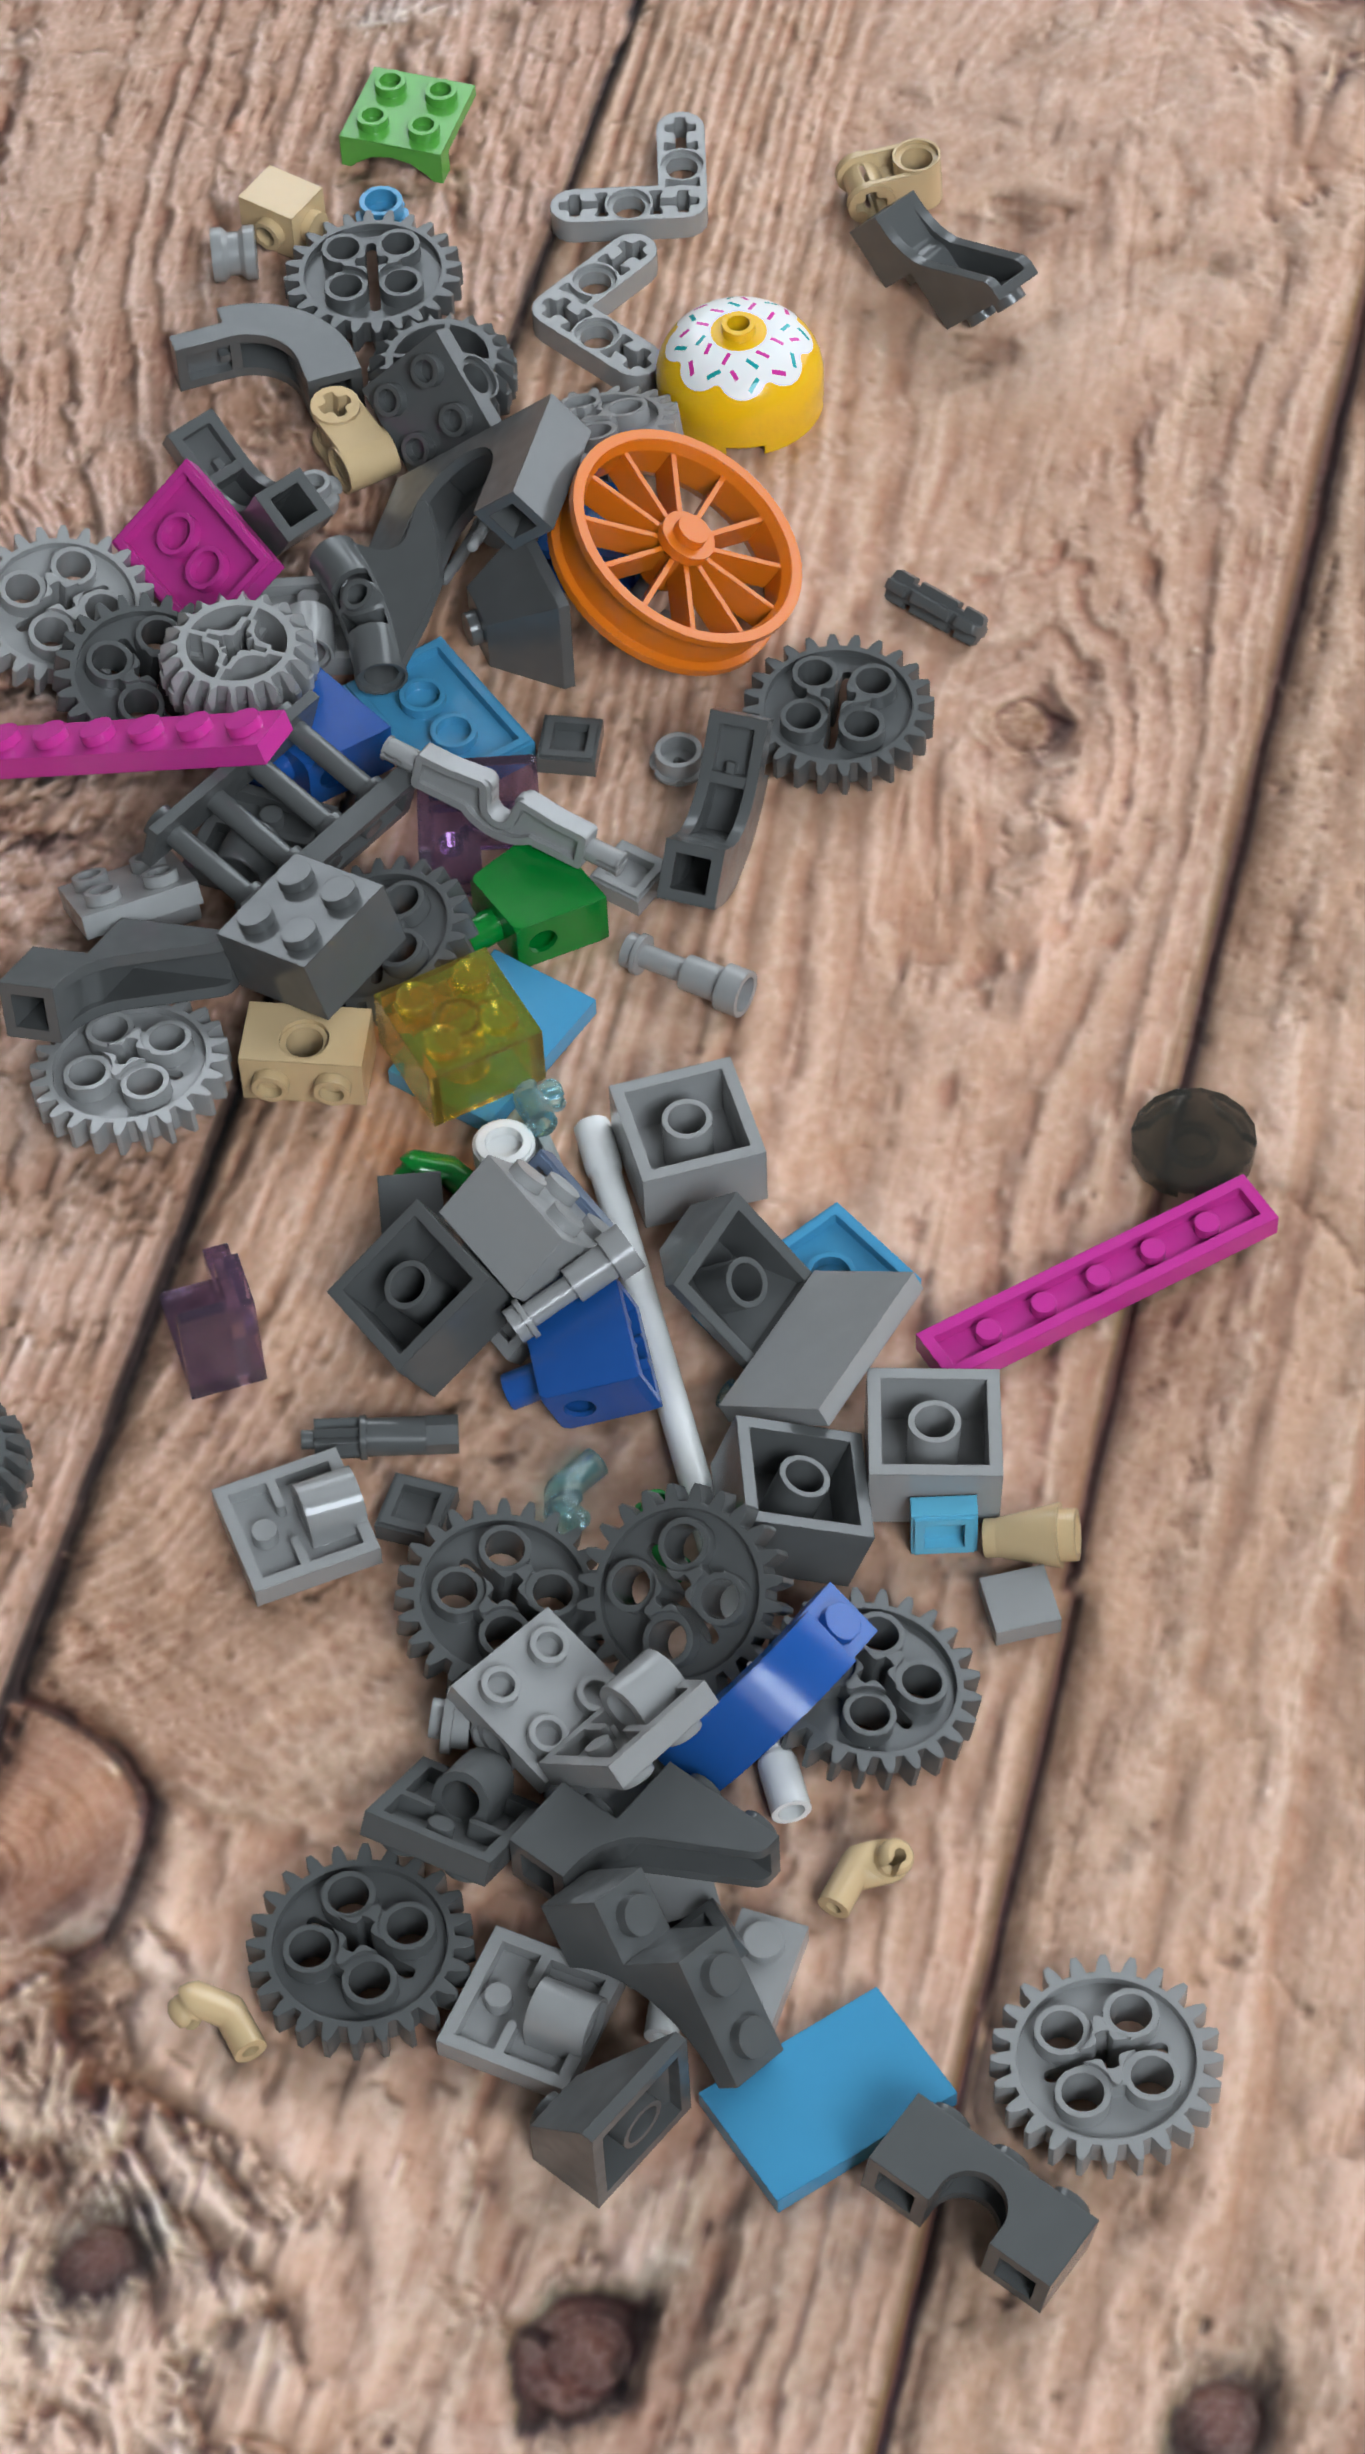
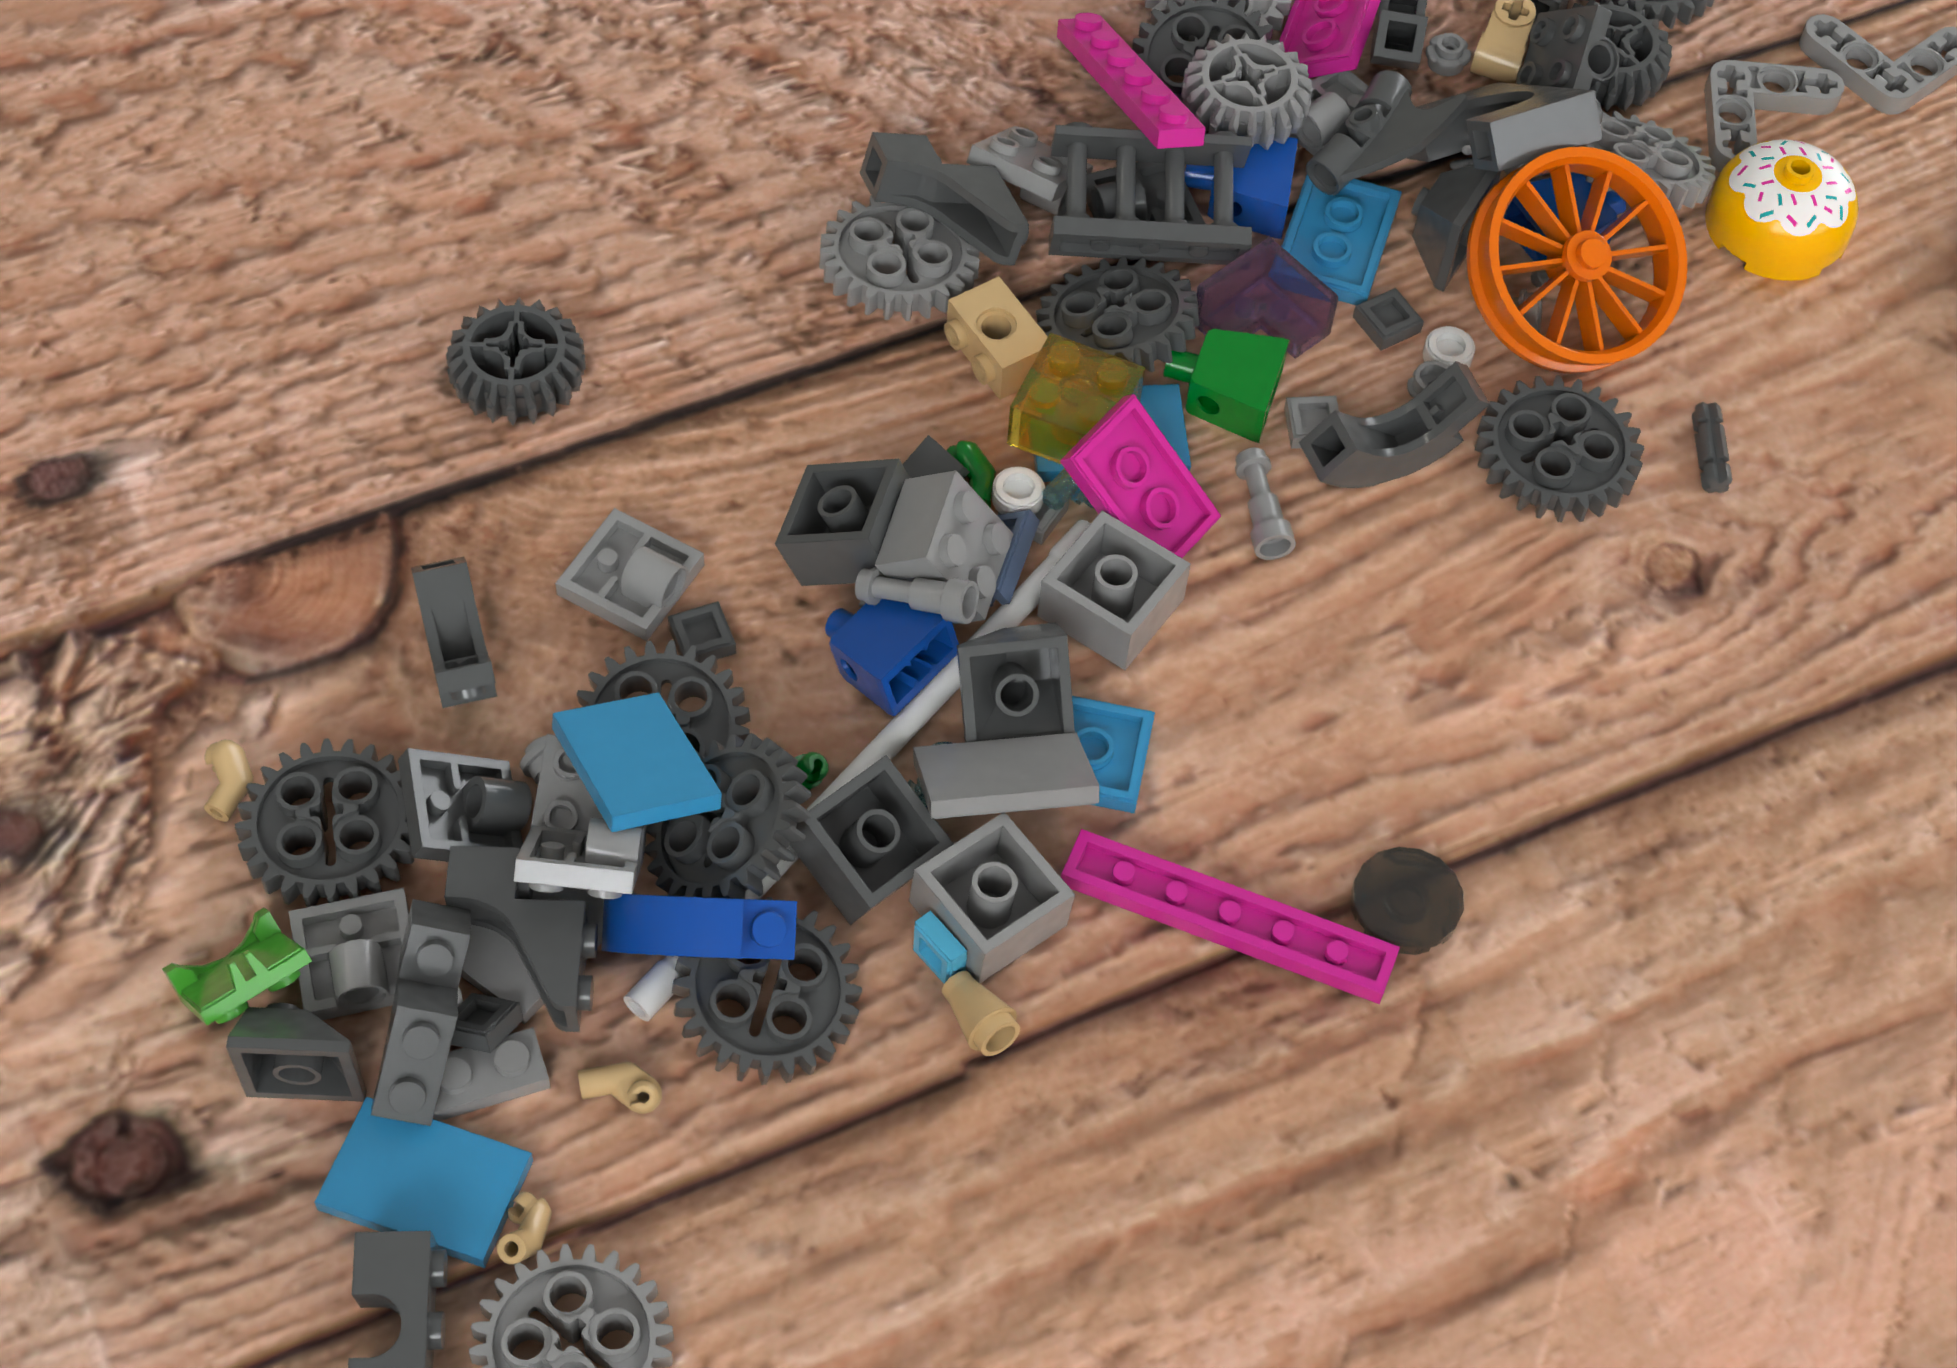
camera: 45 degrees right, 5 degrees up
clear purple panel [160,1243,267,1400] -> none
dark grey brick [216,853,406,1020] -> none
dark grey piece [301,1414,459,1460] -> none
light grey piece [380,735,629,877] -> none
clear light blue arm [543,1448,608,1535] -> none
light grey tile [978,1564,1062,1646] -> none
none -> bright green piece [162,908,312,1025]
none -> dark grey arch [411,556,497,708]
none -> tan arm [497,1192,552,1264]
none -> dark azure tile [552,692,722,832]
none -> dark pink tile [1060,394,1221,558]
none -> white tile [1423,326,1475,368]

